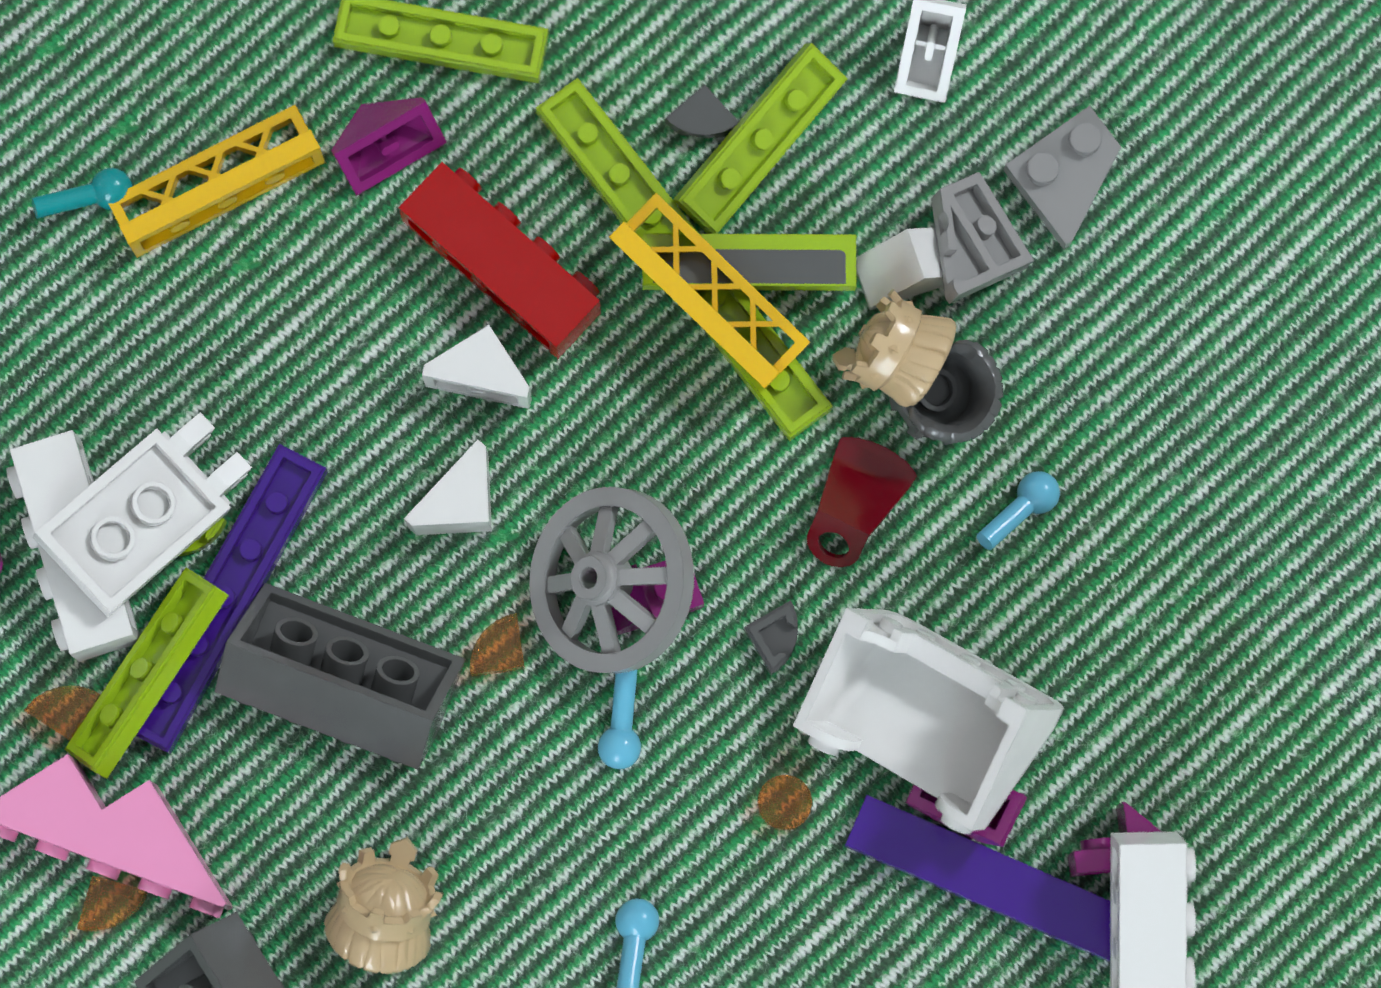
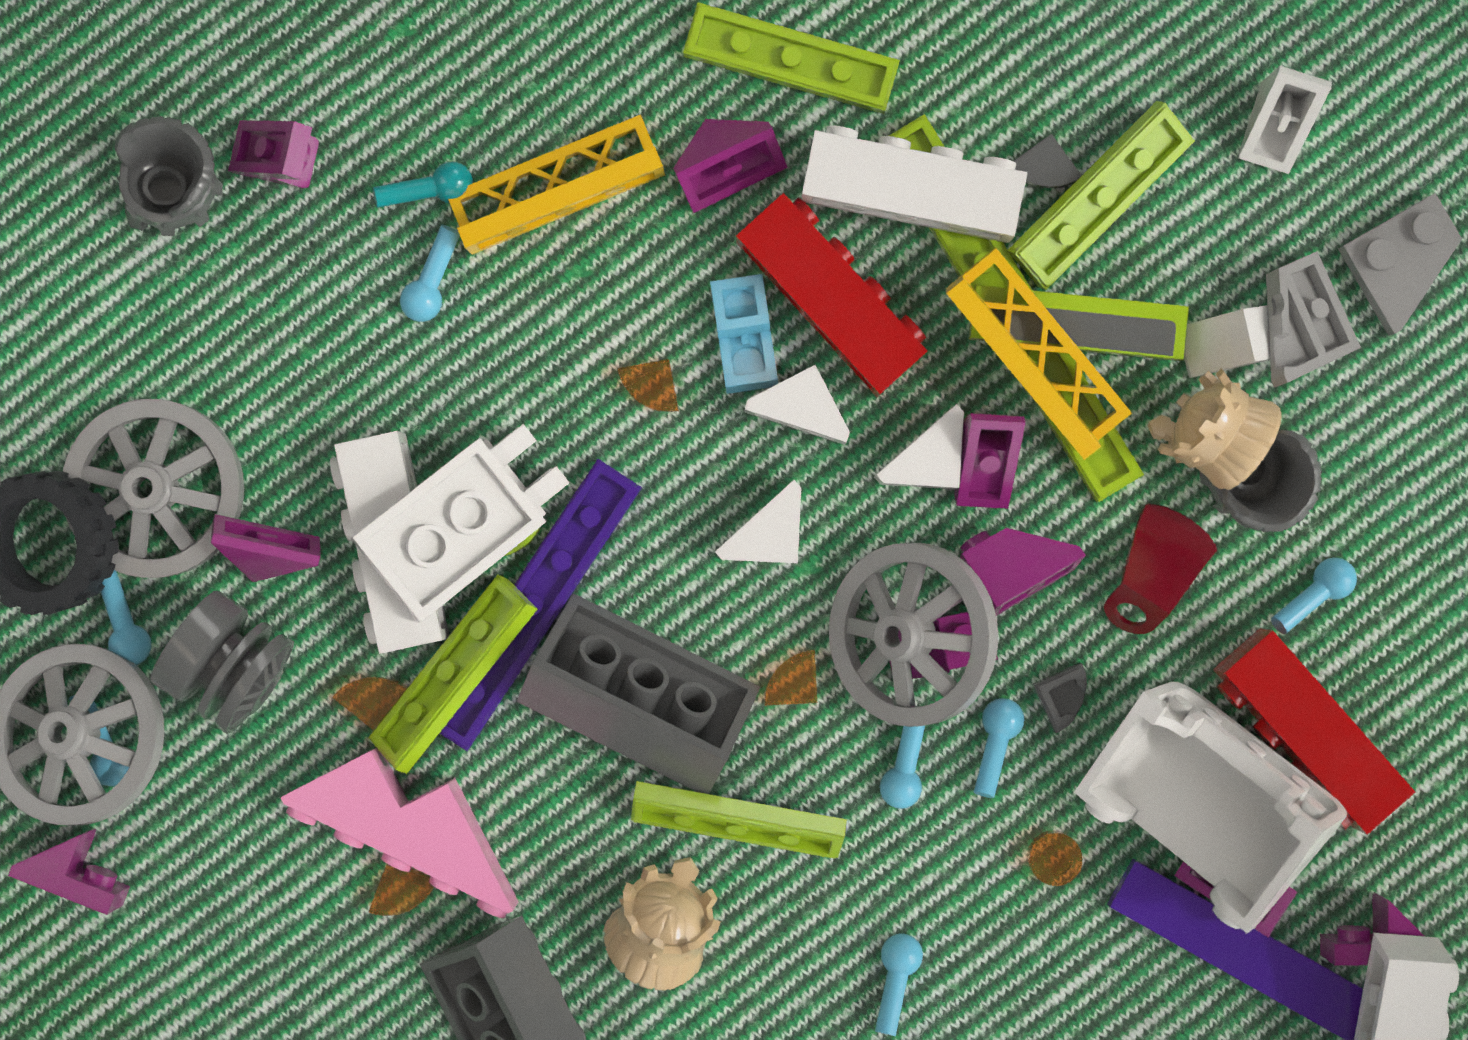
camera: 10 degrees right, 10 degrees up
none -> medium azure bar [400,225,460,322]
none -> clear orange tile [617,359,679,413]
none -> lime tile [631,781,847,859]
none -> medium azure slope [710,274,778,394]
none -> white brick [802,125,1028,243]
none -> white slope [874,404,964,489]
none -> magenta slope [954,413,1026,509]
none -> magenta slope [959,528,1086,616]
none -> medium azure bar [974,698,1024,798]
none -> red brick [1213,628,1416,835]

